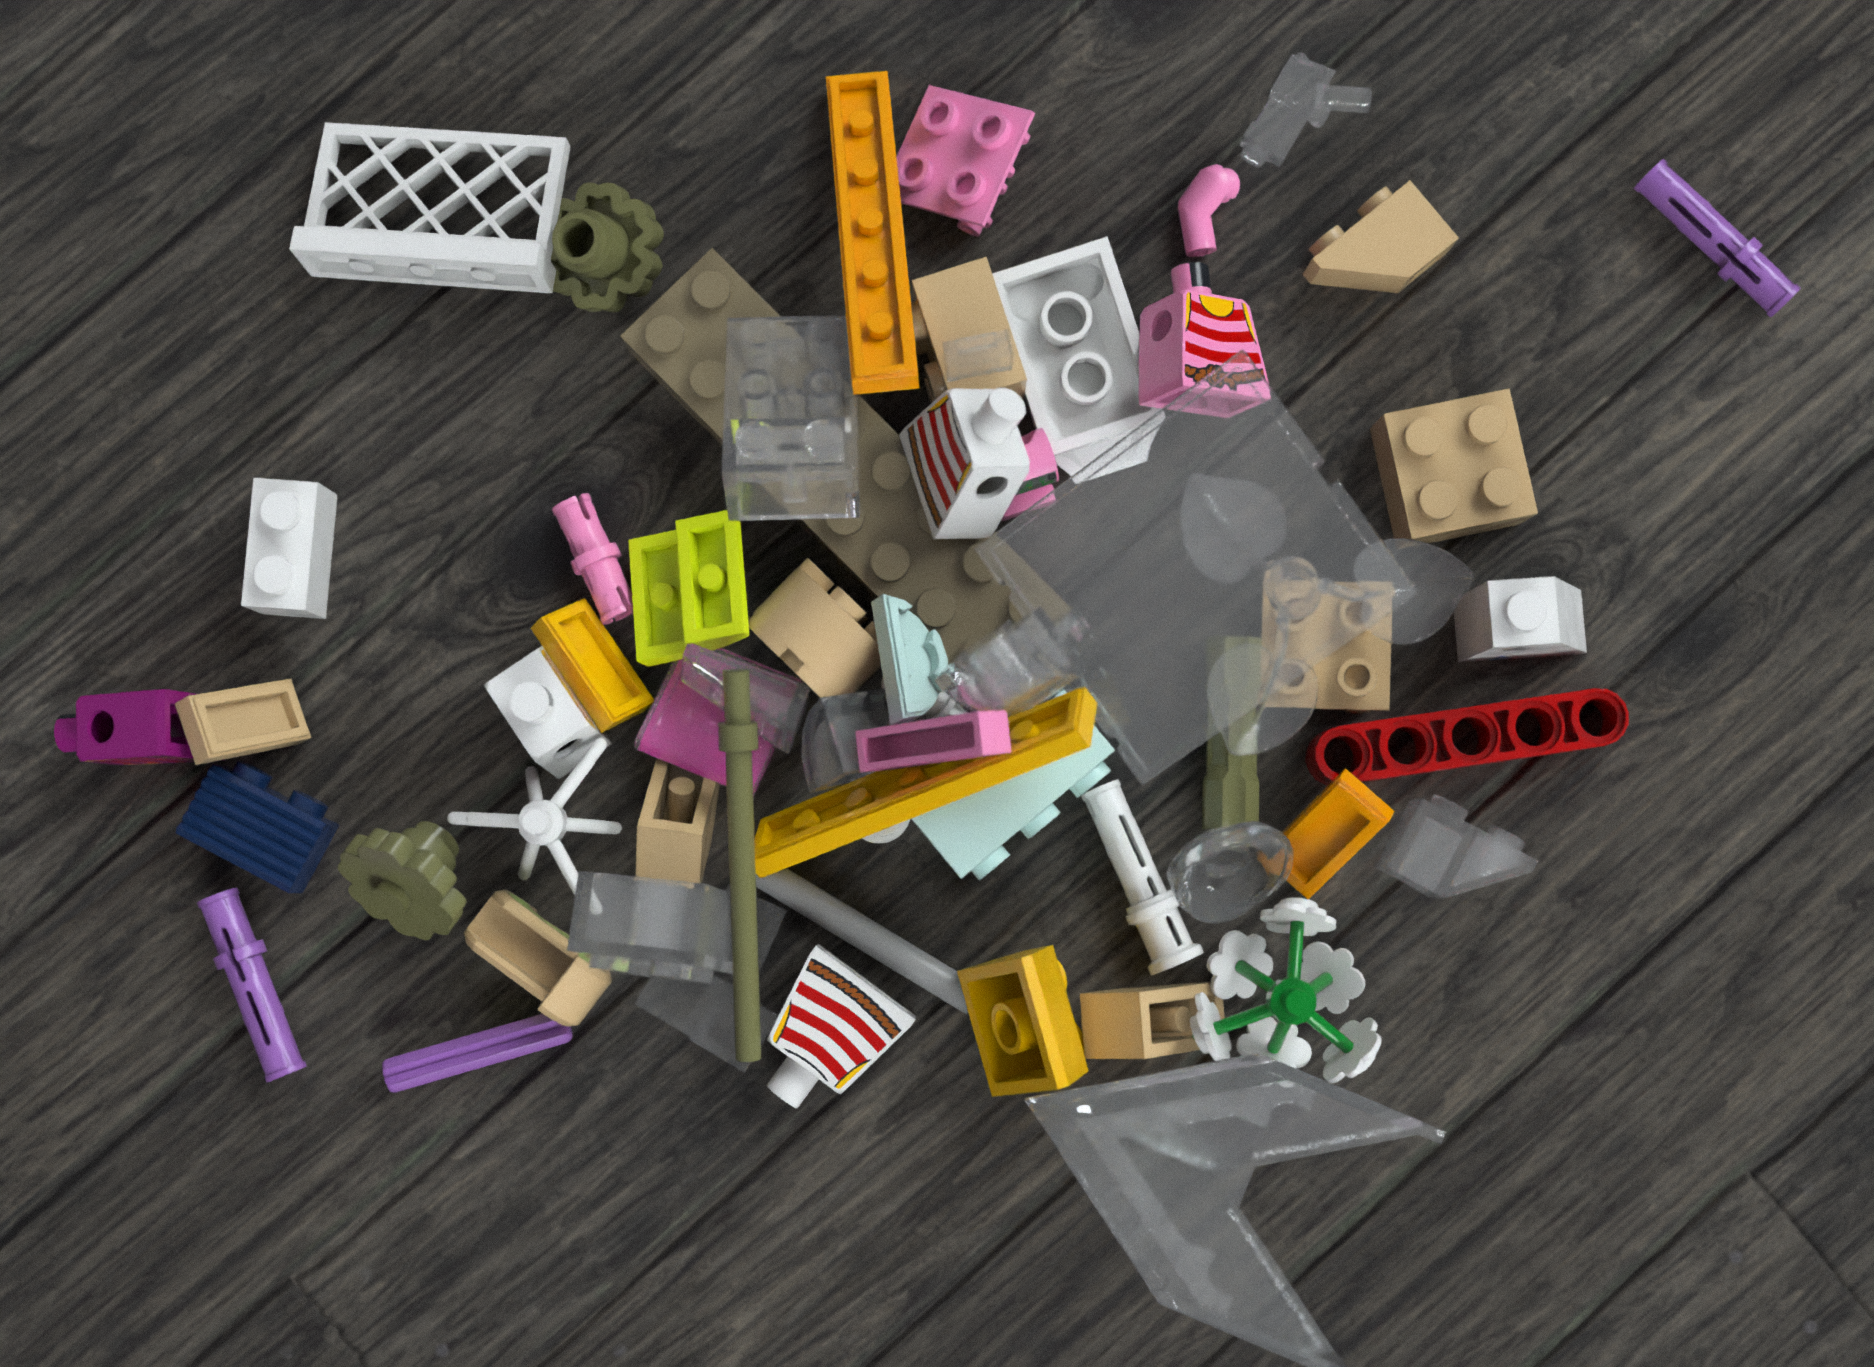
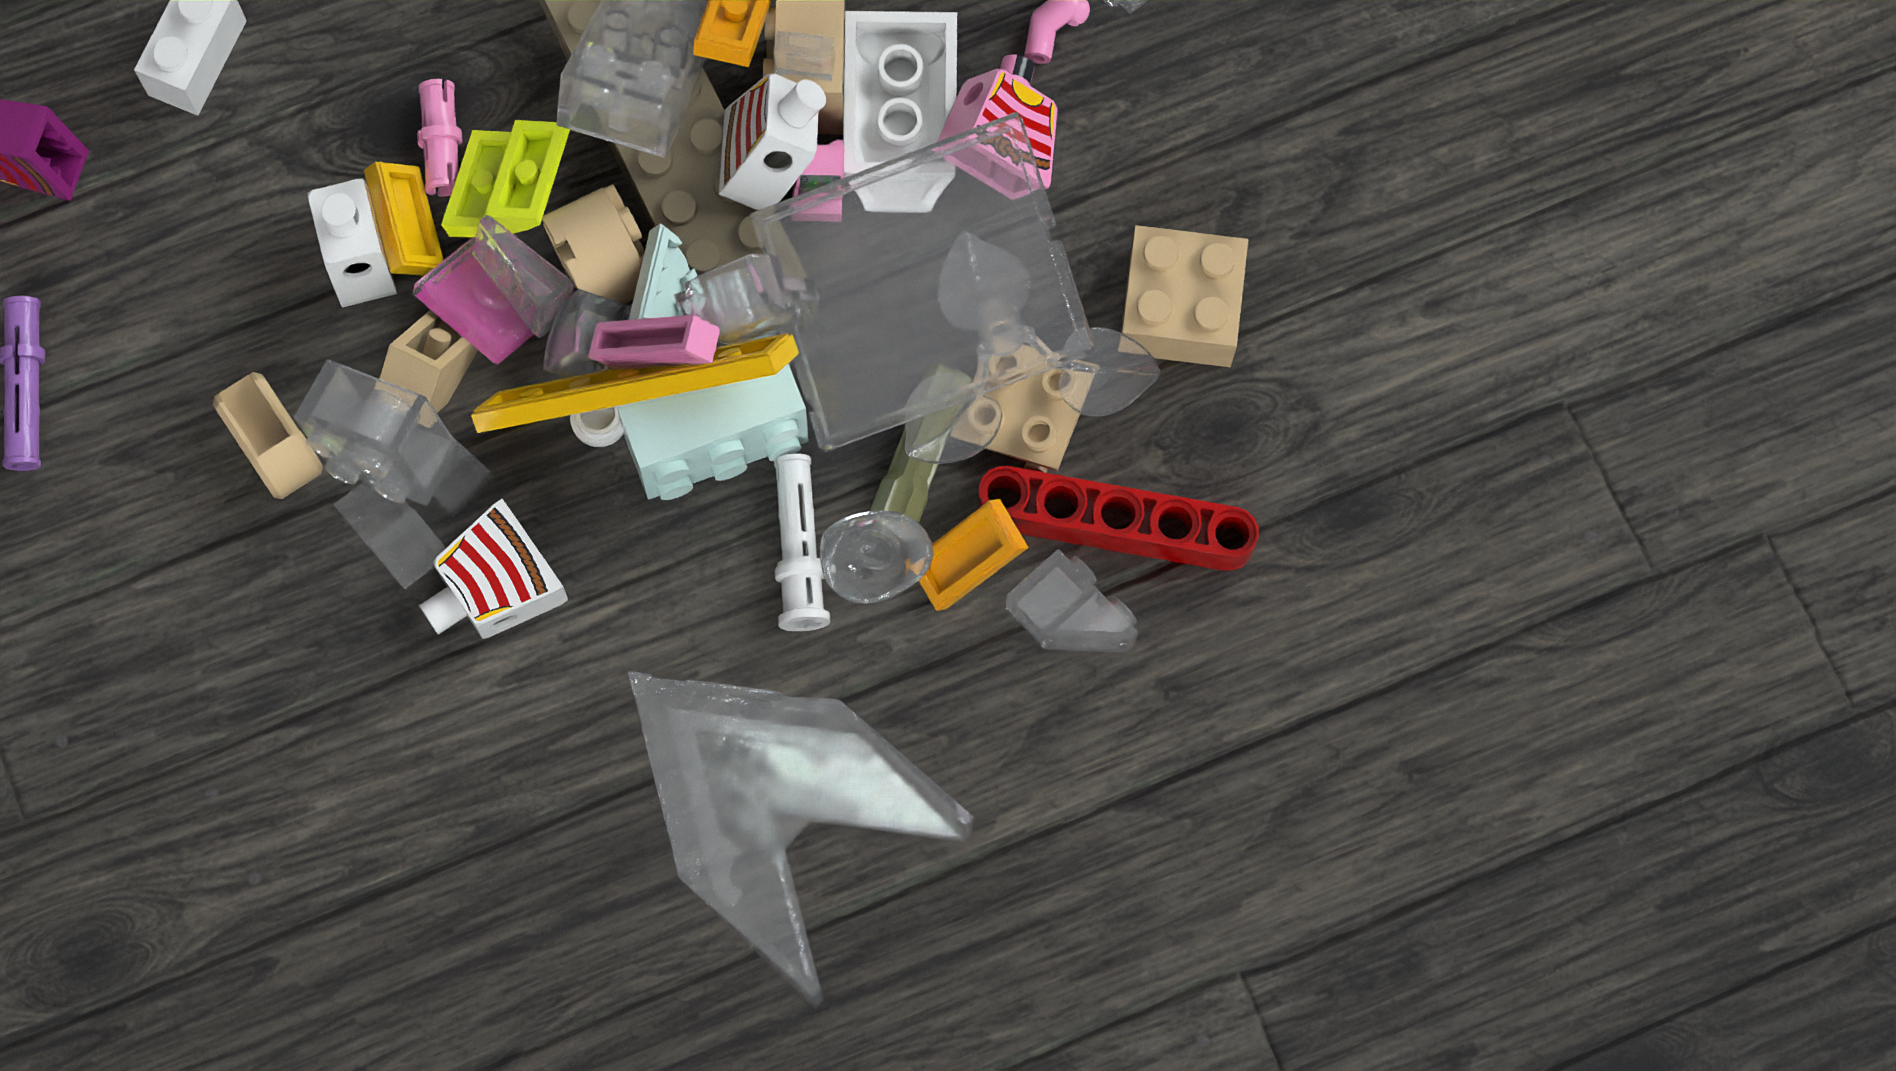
camera: 15 degrees right, 10 degrees down
tan tile [175,679,311,765] -> none
dark blue brick [176,760,340,893] -> none
olive plant [337,821,467,940] -> none
medium lavender axle [382,1014,572,1093] -> none
white plant [447,738,622,915] -> none
olive bar [718,669,761,1062] -> none
light grey piece [756,868,968,1014] -> none
yellow slope [957,945,1089,1097] -> none
tan slope [1080,982,1225,1059] -> none
white plant [1190,898,1382,1083] -> none
tan slope [1303,180,1459,293] -> none
white slope [1453,576,1587,662] -> none
medium lavender pin [1633,159,1801,318] -> none

